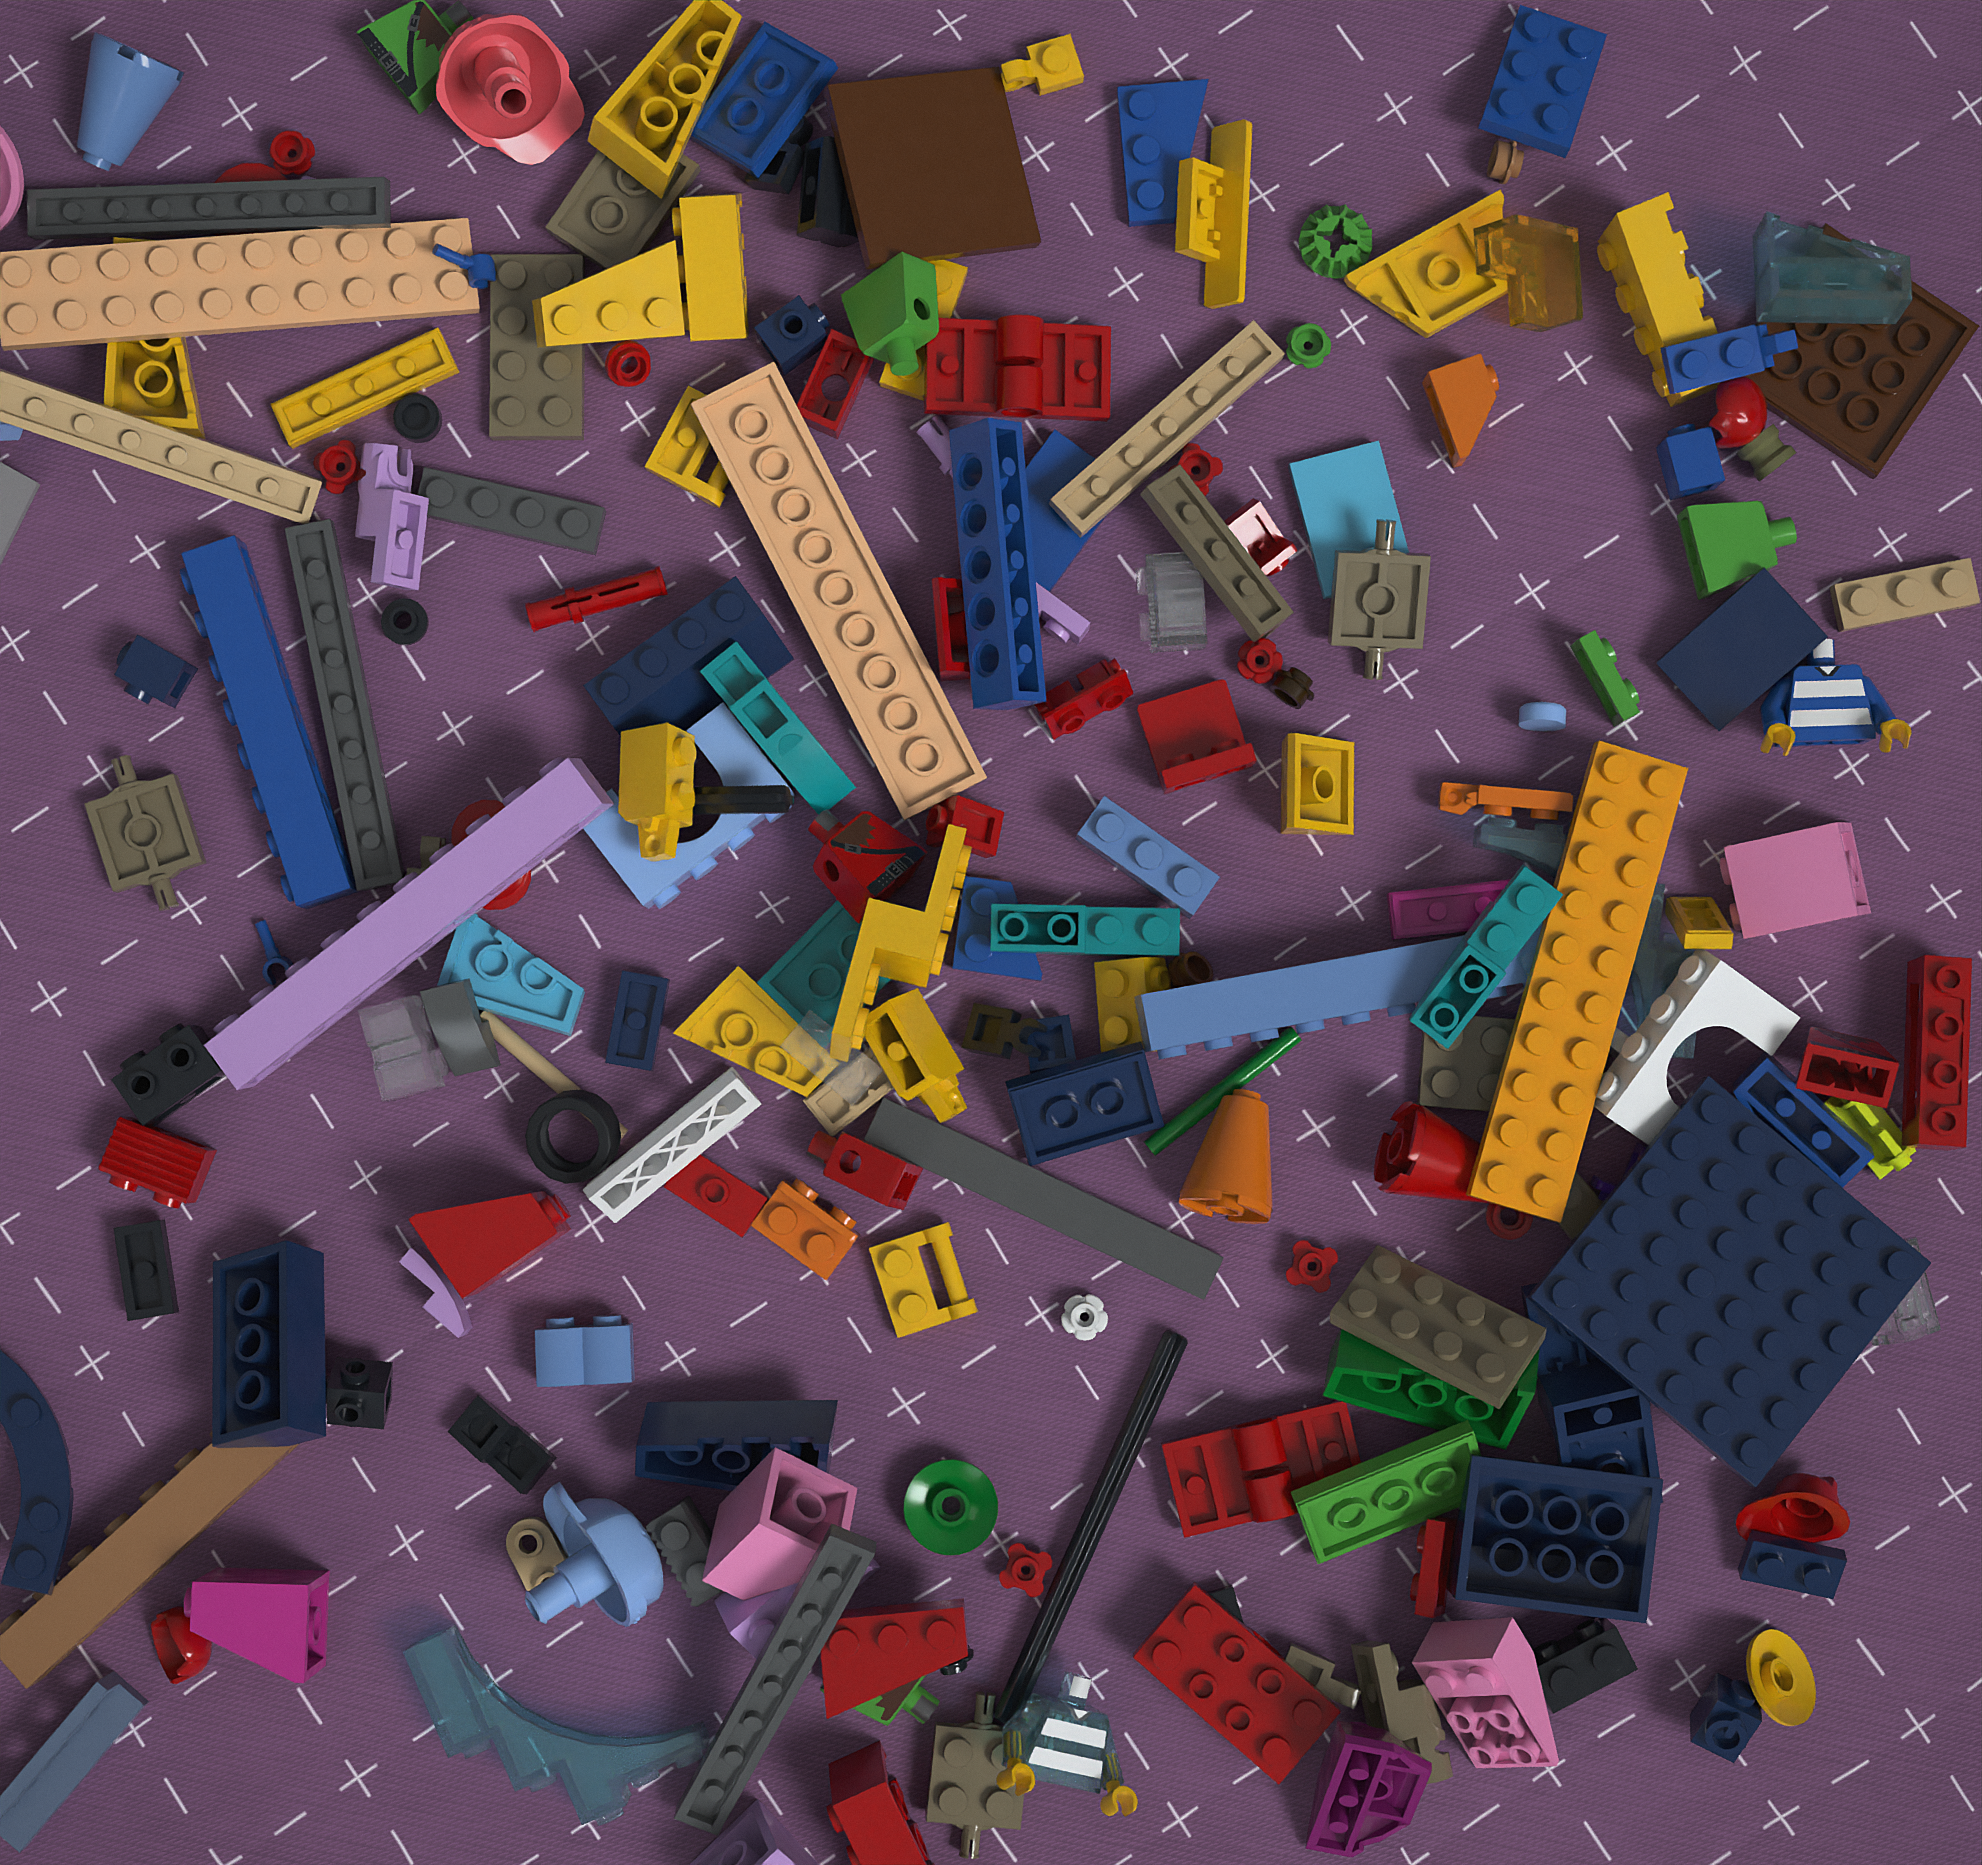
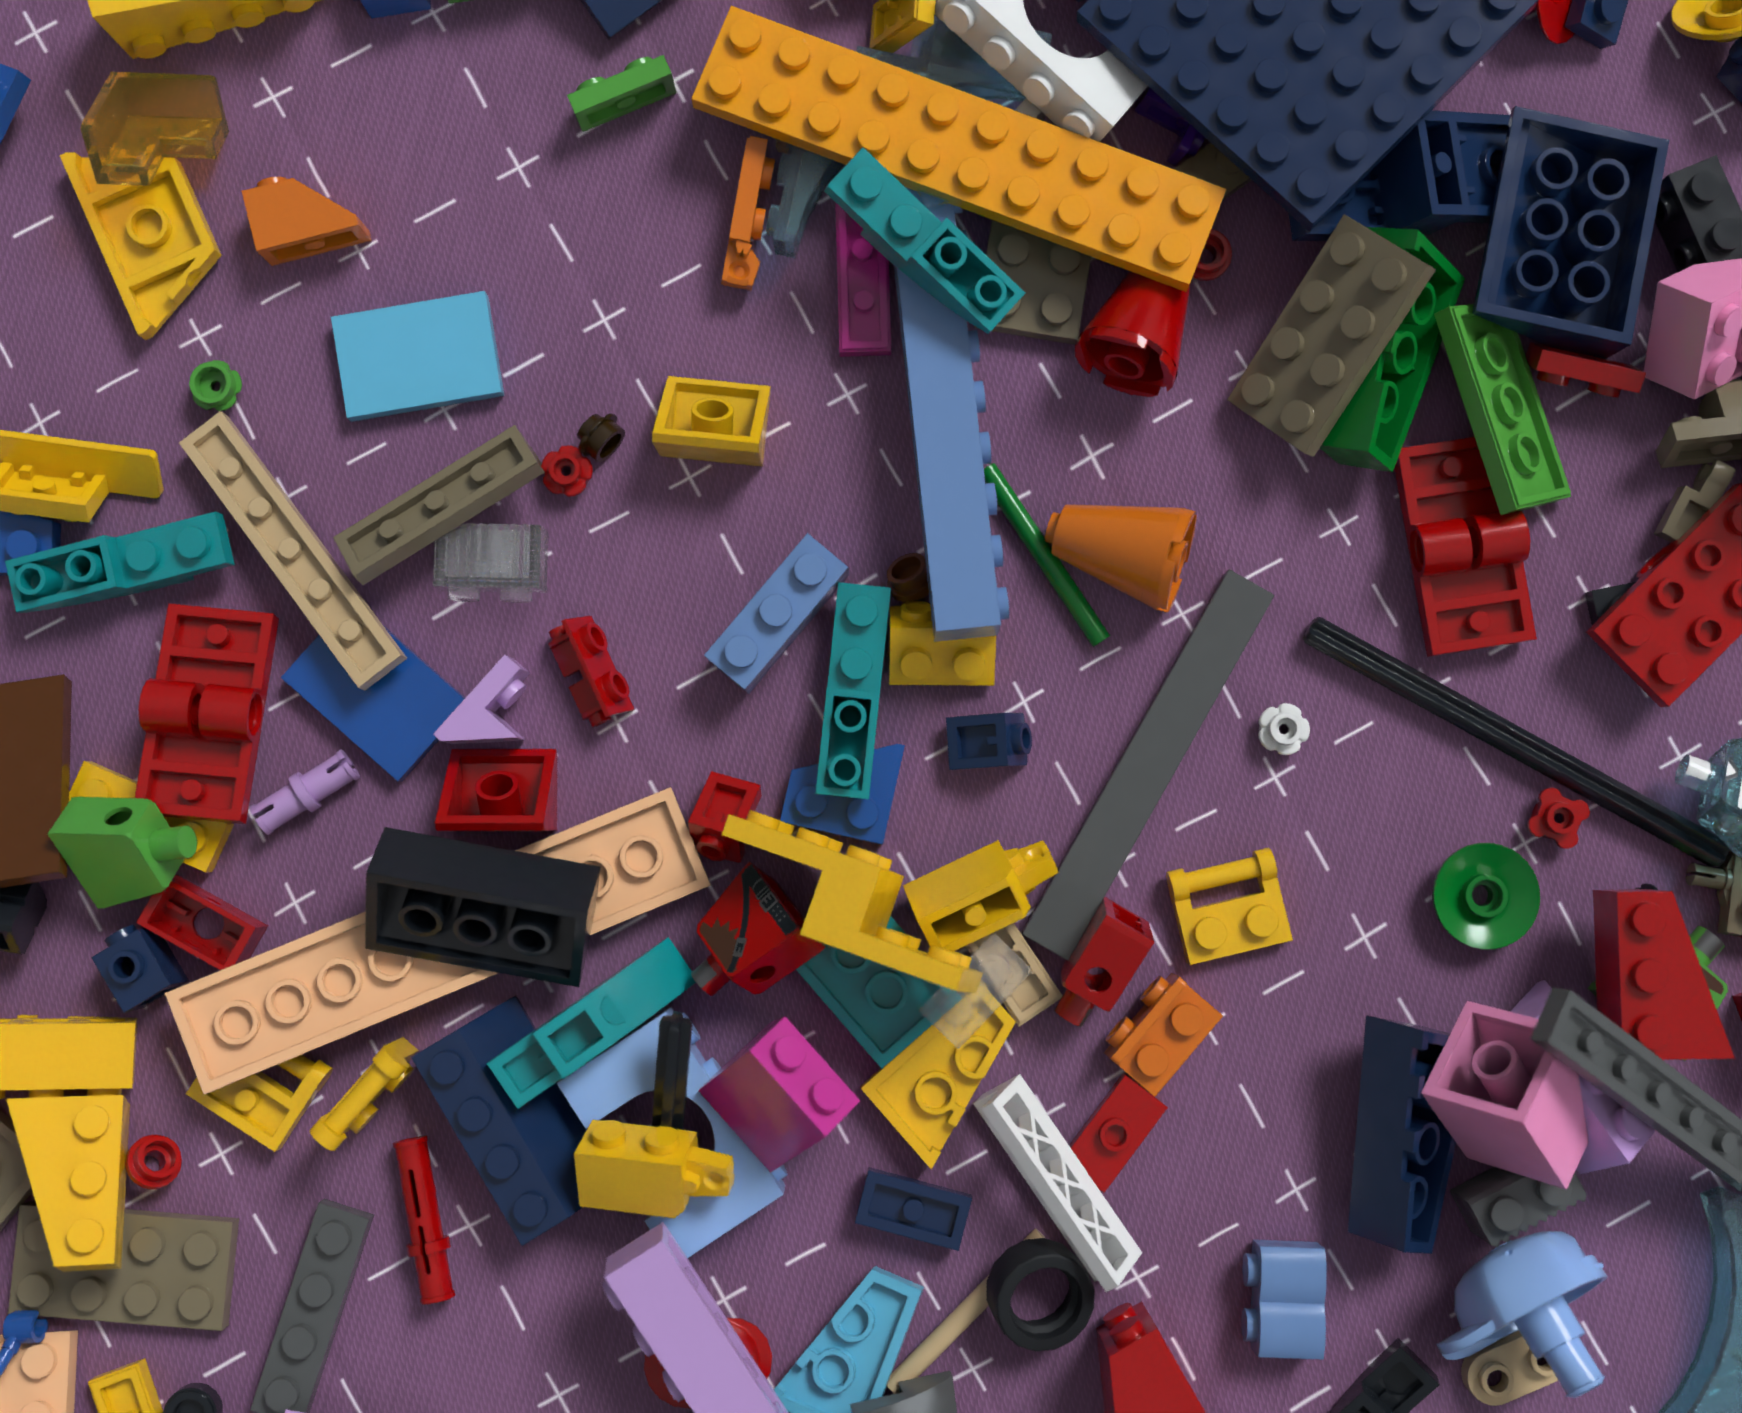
camera: 90 degrees left, 0 degrees up
blue brick [949,418,1047,710] -> none
black plate [961,1003,1048,1059] -> none
dark blue tile [1005,1041,1164,1166] -> none
red bracket [1137,679,1257,795] -> none
red plate [1168,443,1223,496] -> none
bracket [1224,498,1297,576] -> none
red plate [1285,1240,1338,1293] -> none
bright green gear [1299,204,1372,279] -> none
dark tan plate [1328,519,1431,680] -> none
medium nougat plate [1487,140,1524,184] -> none
light blue tile [1518,702,1566,732] -> none
none -> teal slope [5,512,235,613]
none -> yellow plate [310,1037,419,1151]
none -> black slope [365,827,600,987]
none -> dark pink slope [698,1016,860,1173]

